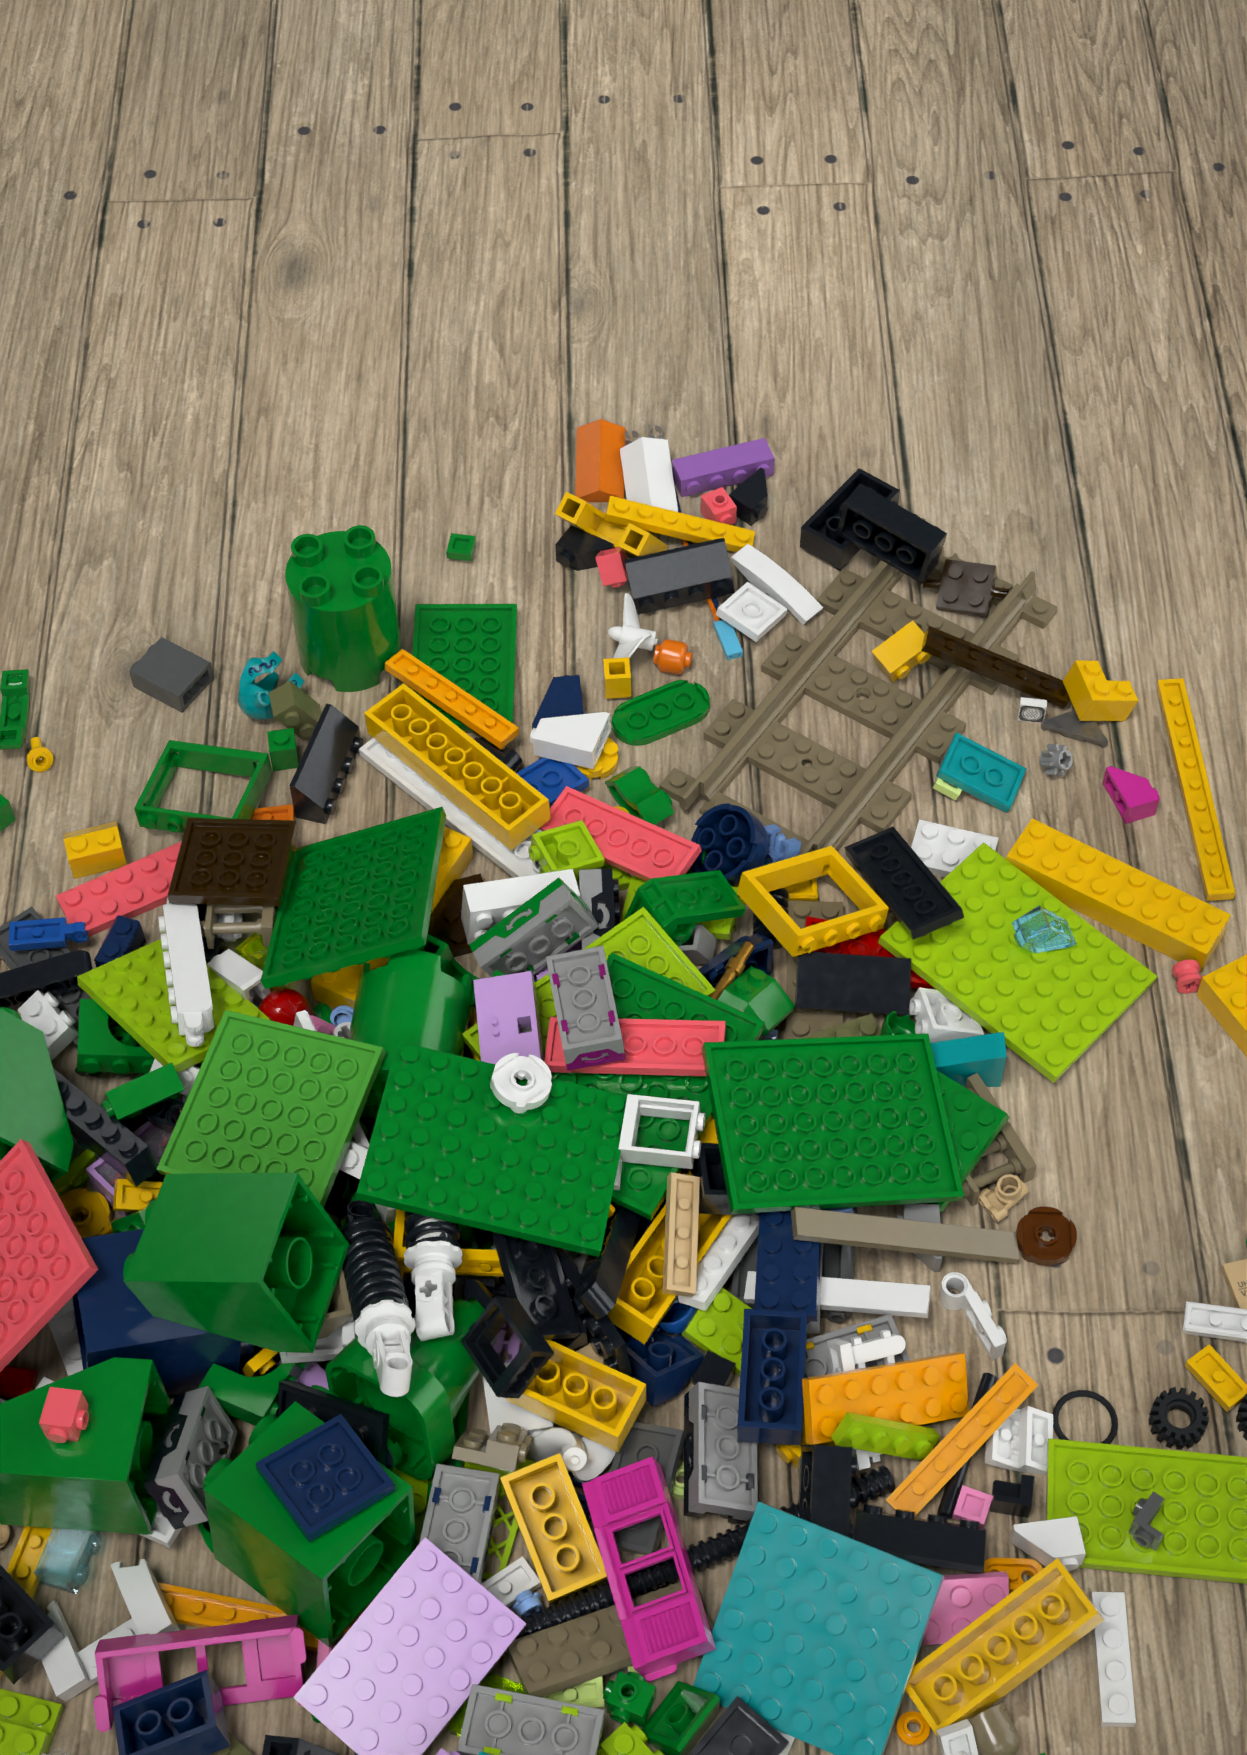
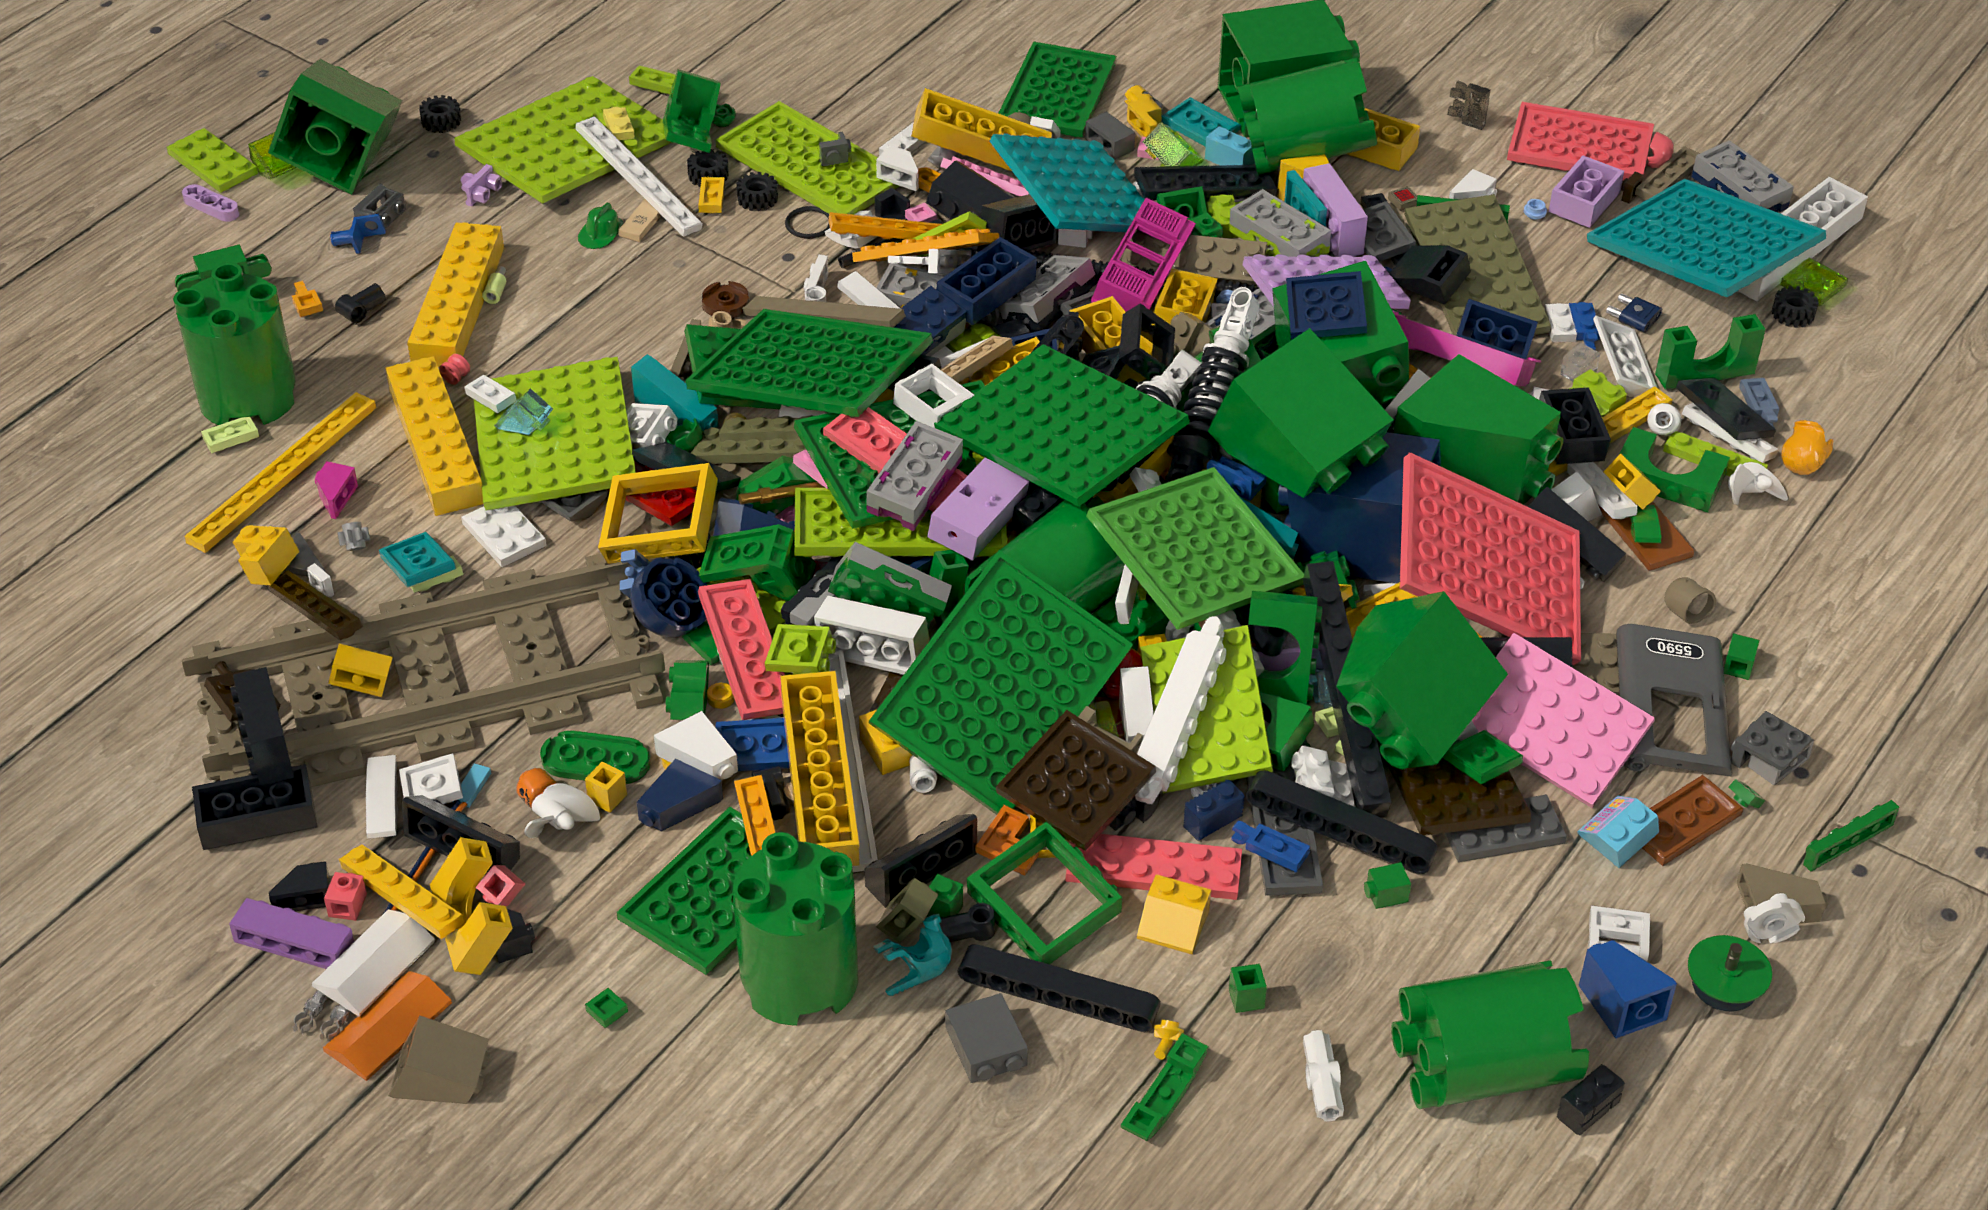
camera: 145 degrees left, 10 degrees down
coral brick [39,1387,89,1443] -> none
white plate [490,1053,552,1114] -> none
black plate [844,827,964,940] -> none
none -> dark tan slope [388,1016,490,1104]
none -> white plate [465,375,517,413]
none -> black piece [939,903,996,942]
none -> black beam [957,944,1161,1032]

